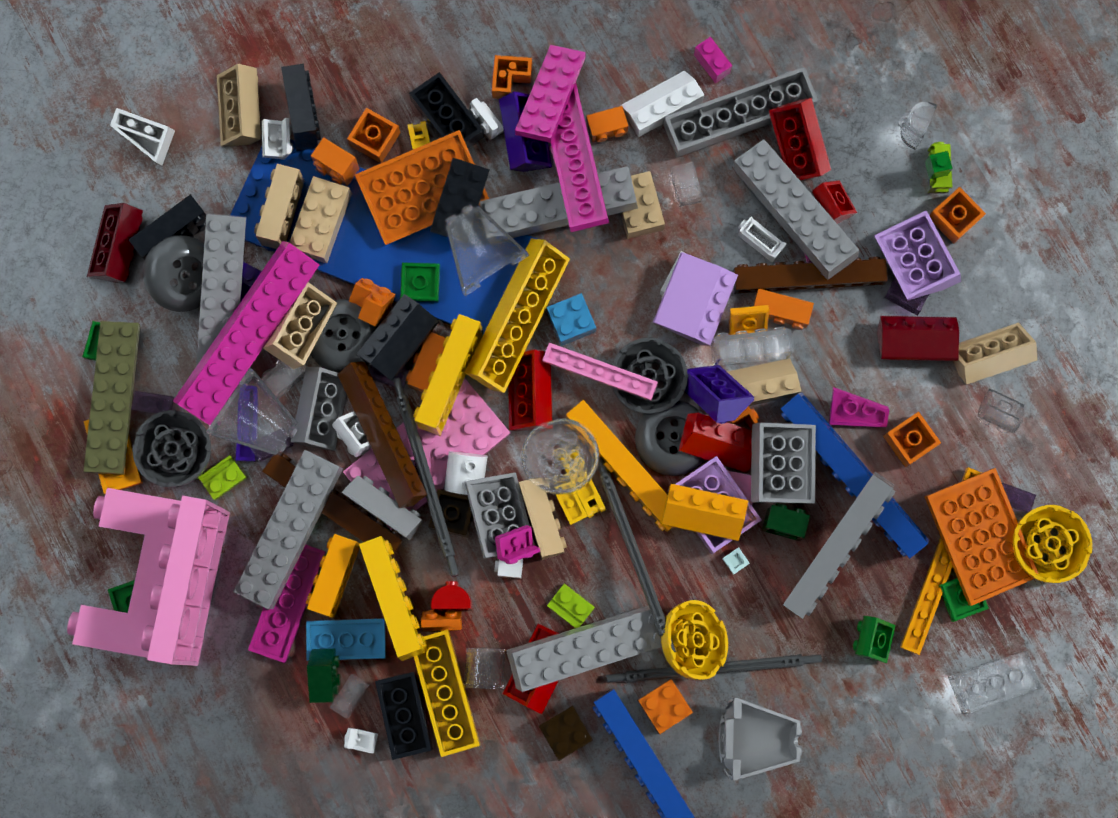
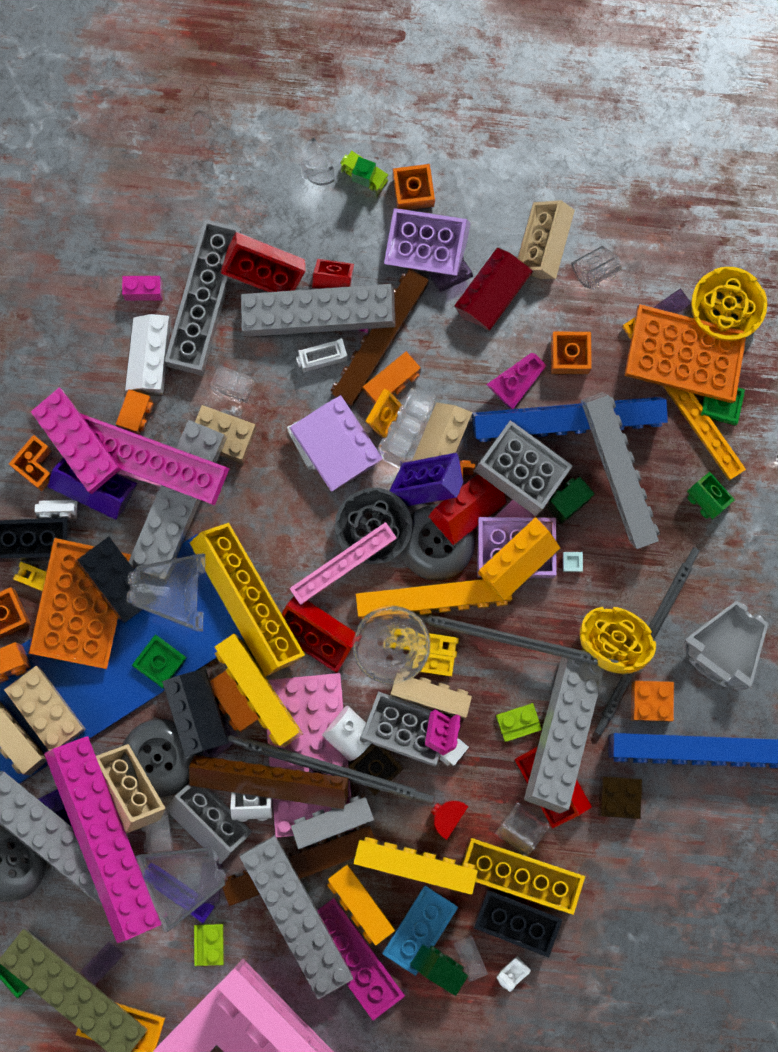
camera: 60 degrees left, 0 degrees up
dark grey brick [133,410,211,488] -> none
orange brick [349,278,396,326] -> none
orange bracket [421,610,462,631] -> none
dark azure brick [546,293,596,346] -> none

